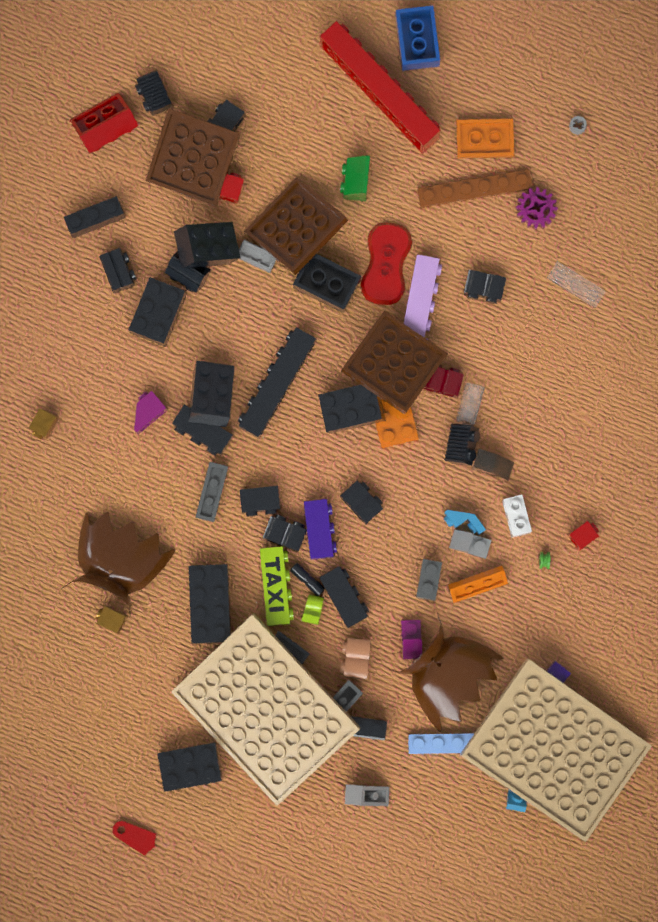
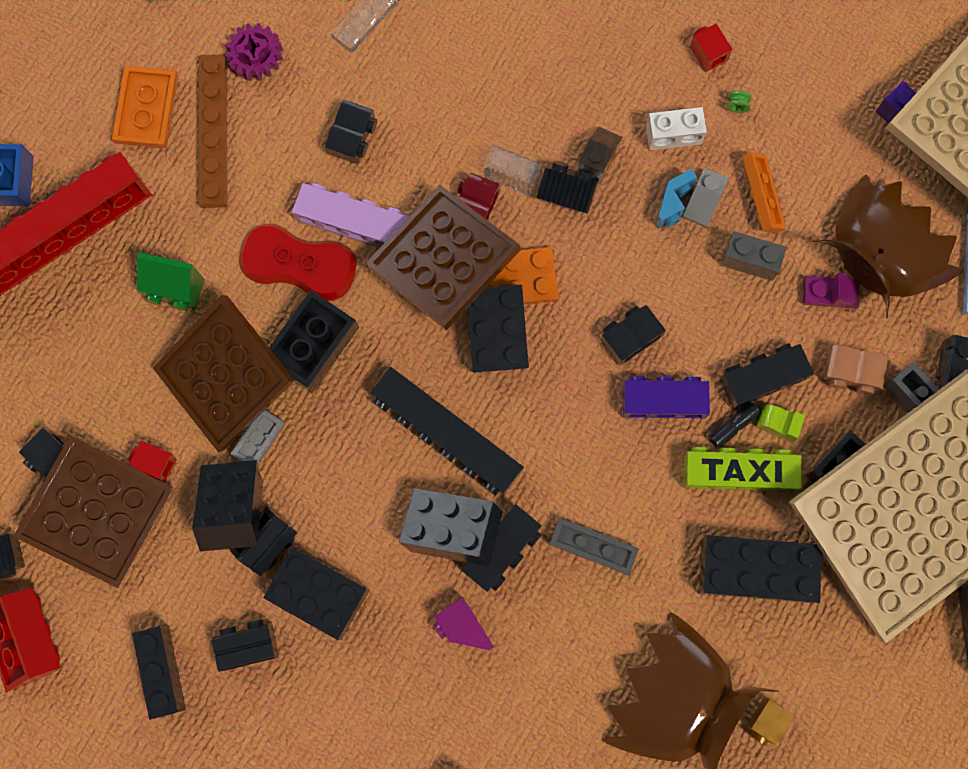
camera: 80 degrees left, 5 degrees down
black brick [240,486,281,517] -> none
black brick [263,514,307,552] -> none

